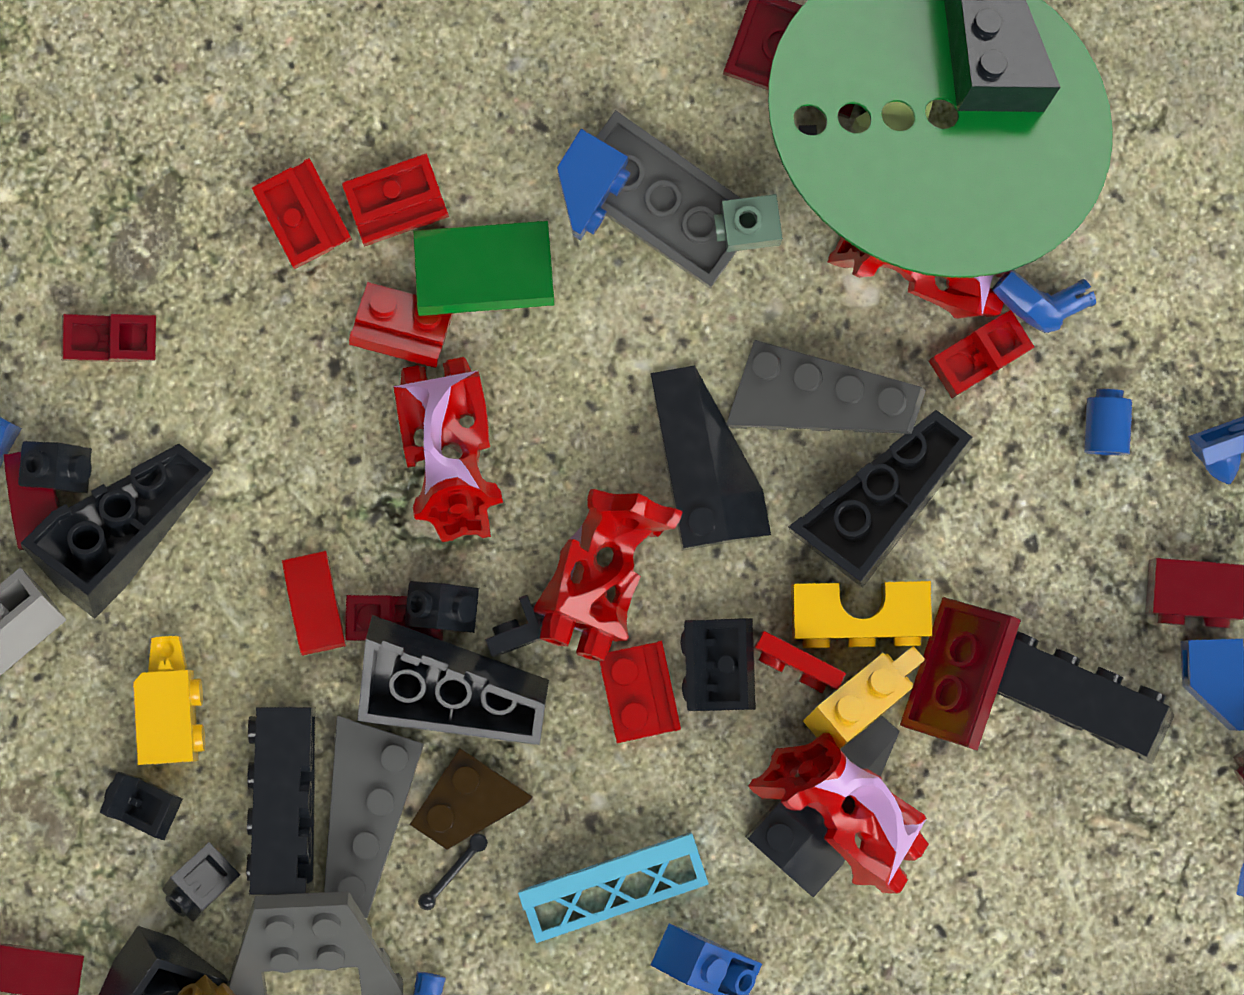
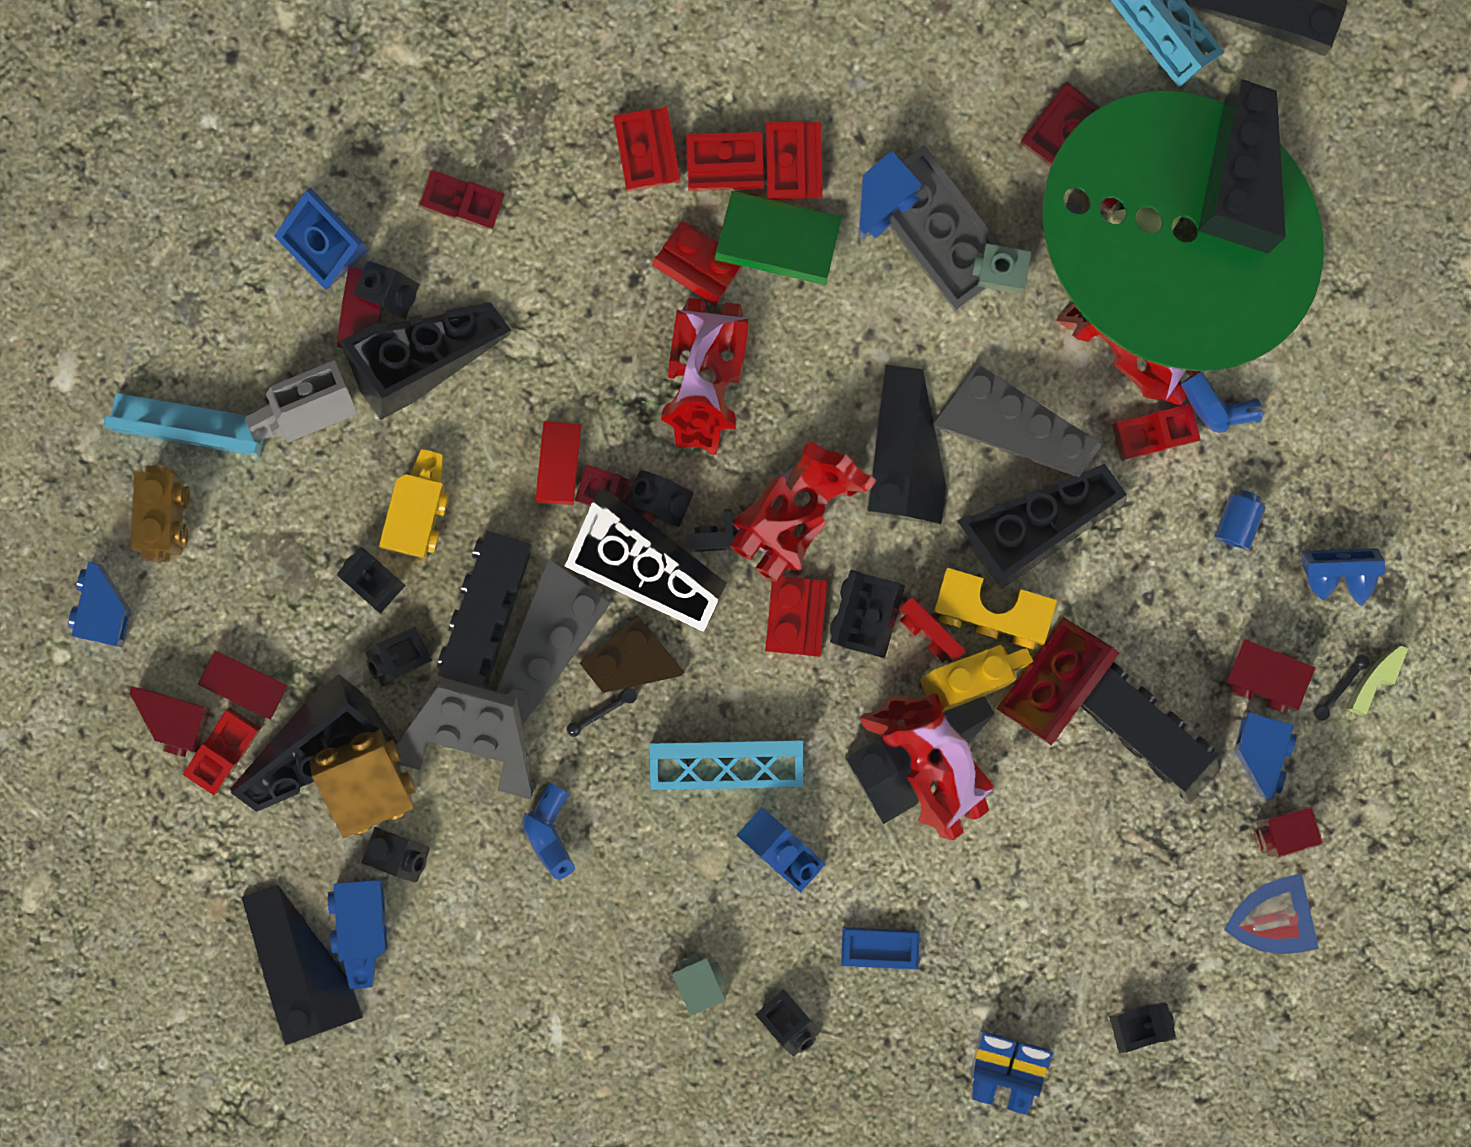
camera: 20 degrees right, 0 degrees up
none -> red plate [766,121,823,200]

